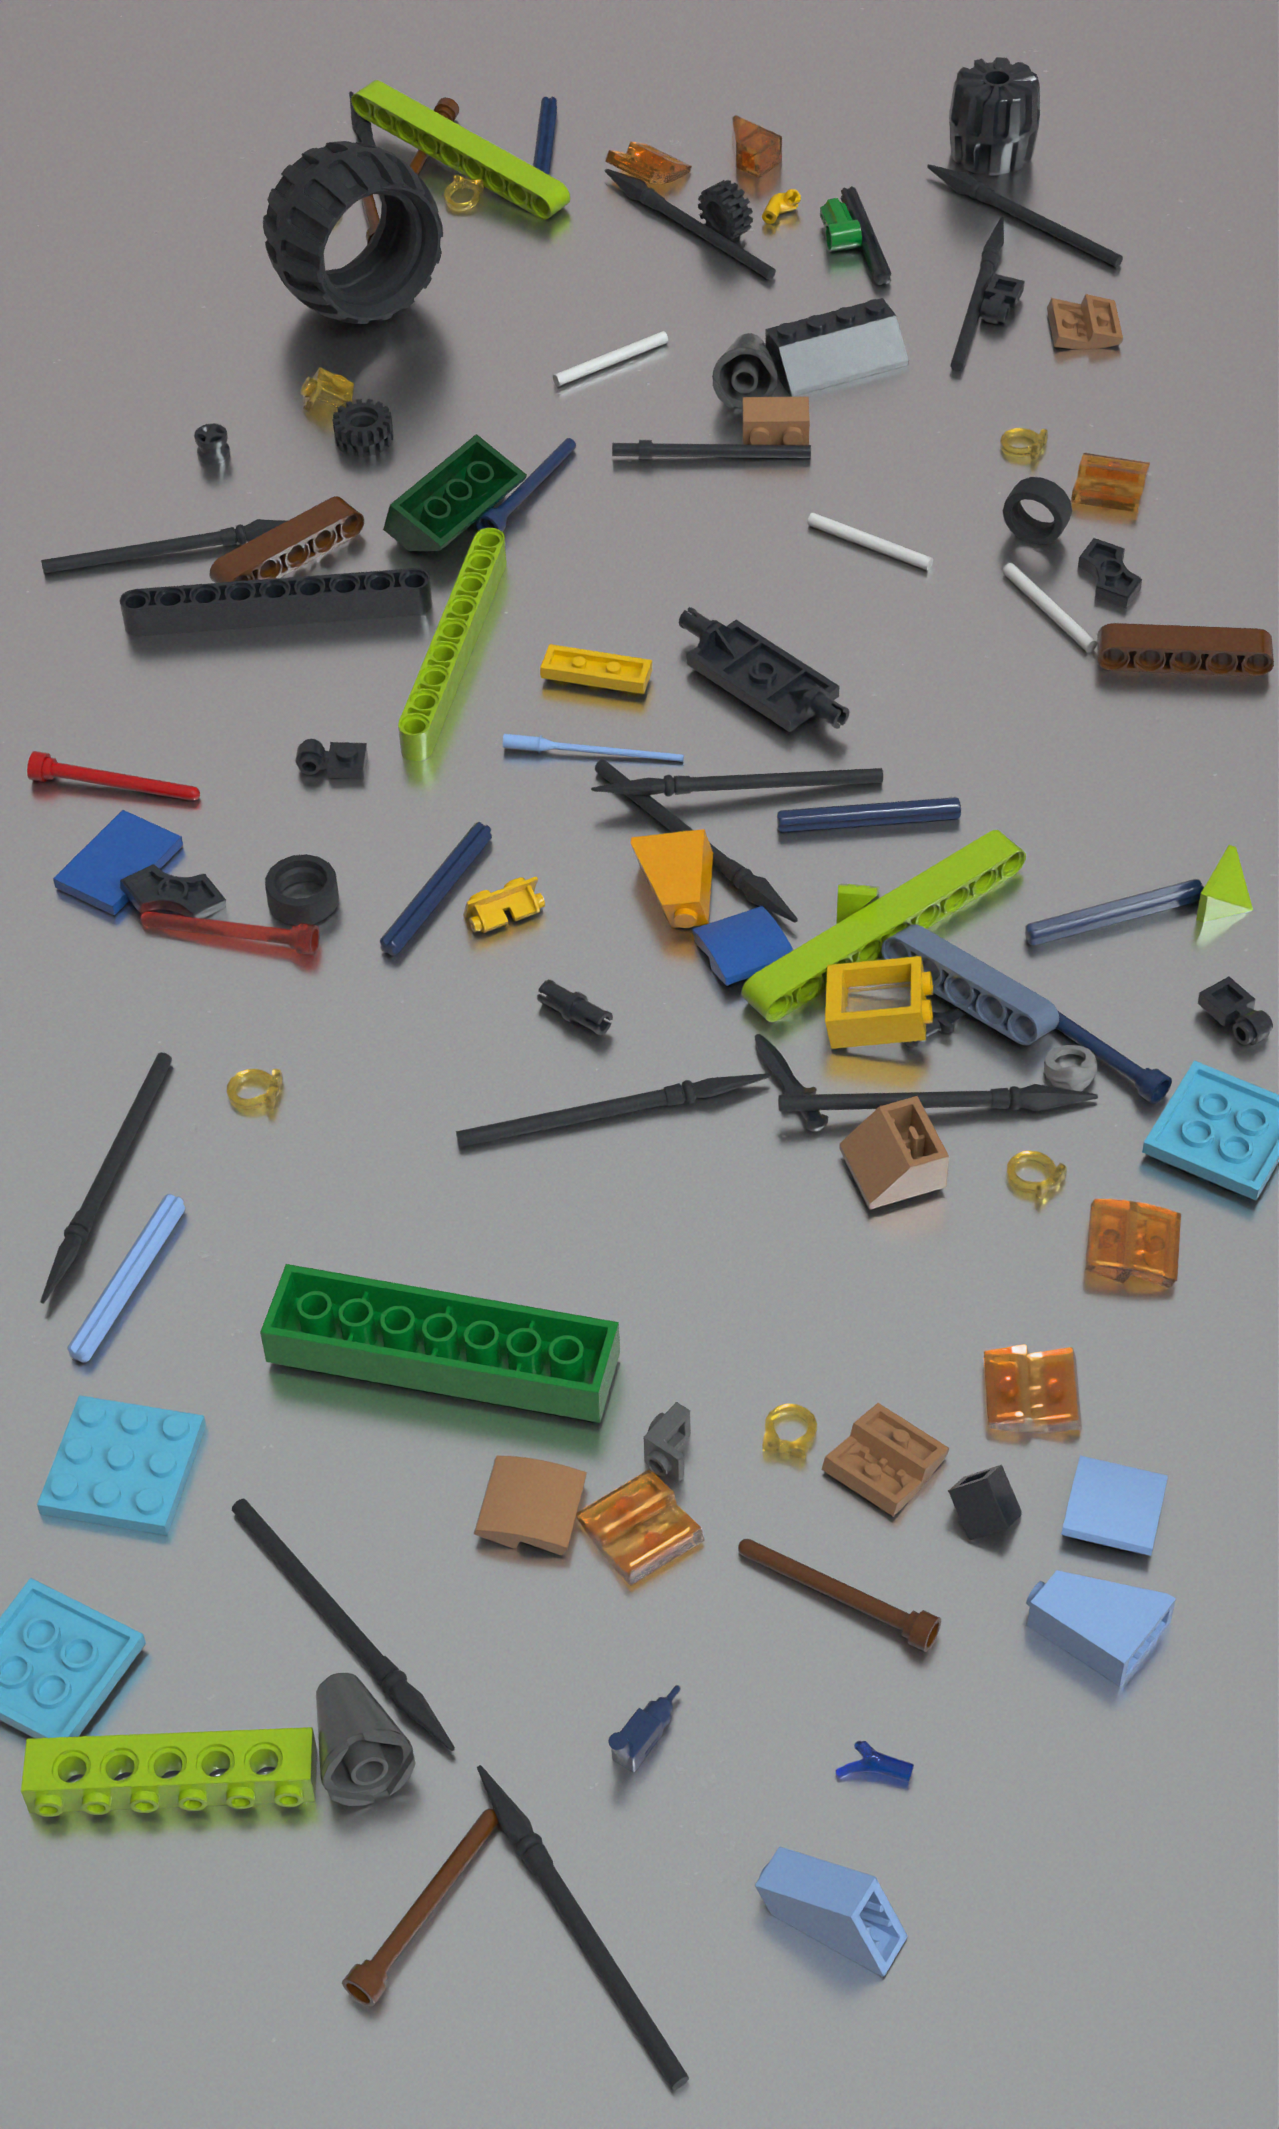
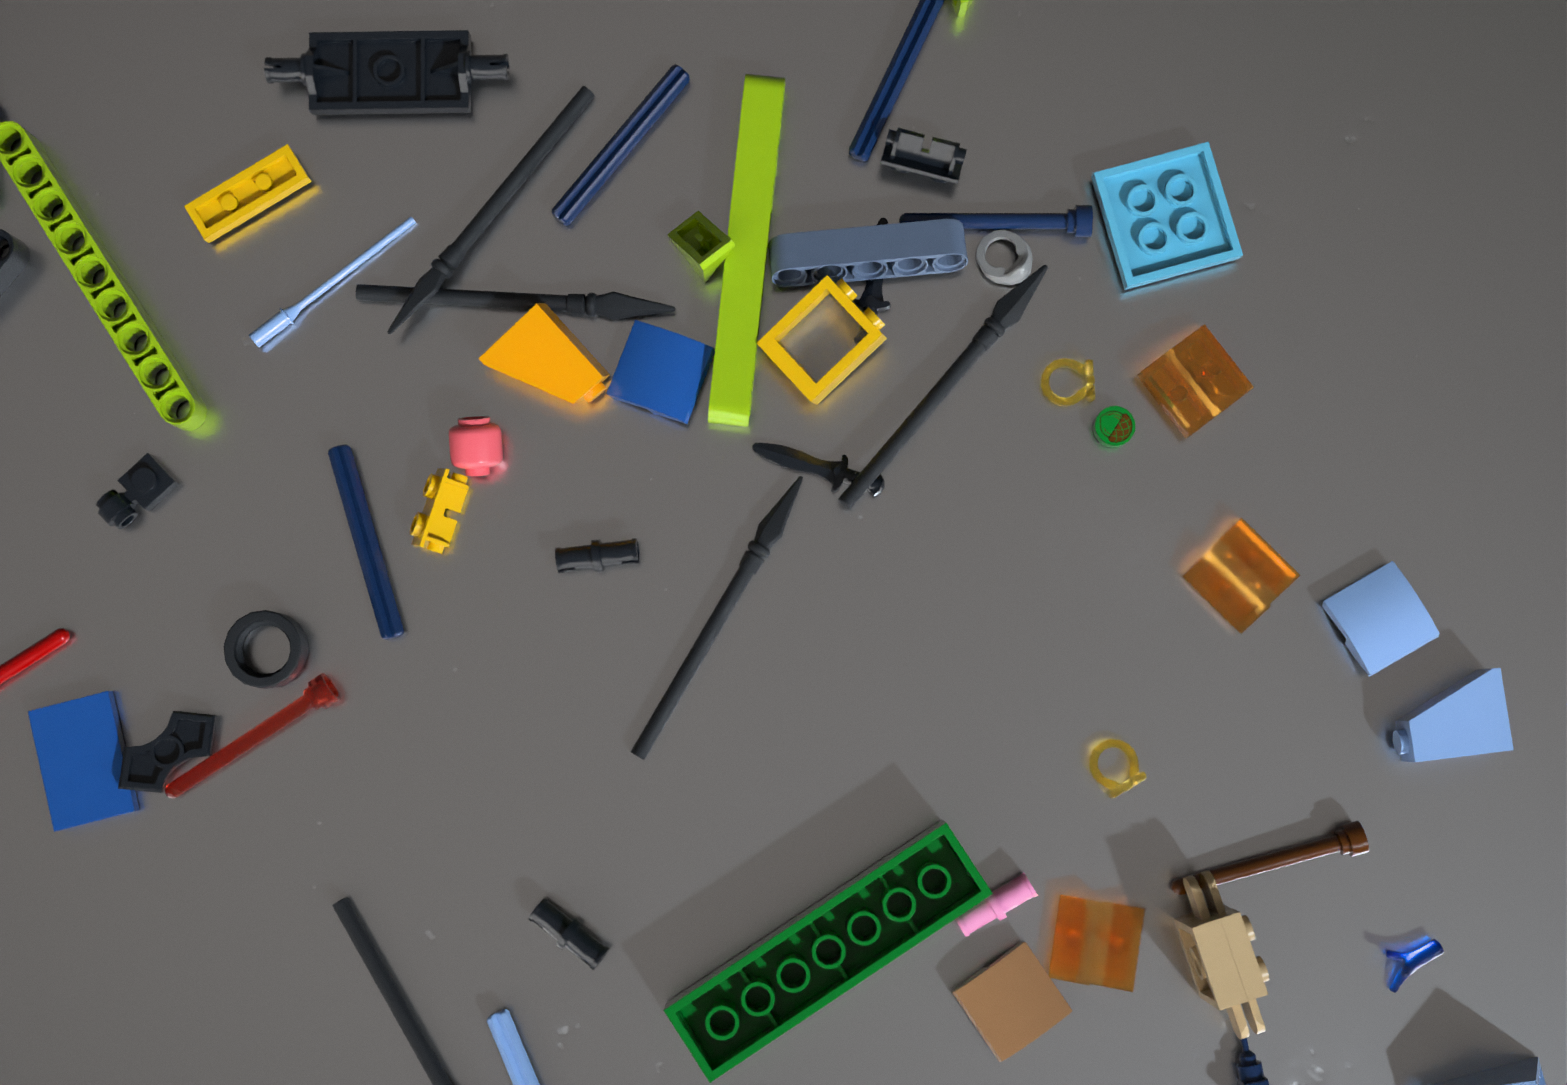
camera: 50 degrees left, 35 degrees up
clear yellow piece [227,1069,283,1110] -> none
dark grey bracket [643,1402,691,1483] -> none
medium nougat slope [821,1403,949,1516] -> none
medium nougat slope [839,1096,949,1209] -> none
black panel [948,1464,1022,1540] -> none
black plate [1198,976,1273,1045] -> none
none -> coral head [448,416,503,476]
none -> black pin [528,898,610,970]
none -> black hinge [880,127,967,184]
none -> bright pink pin [956,872,1038,937]
none -> green tile [1093,406,1136,448]
none -> tan brick [1174,870,1269,1040]

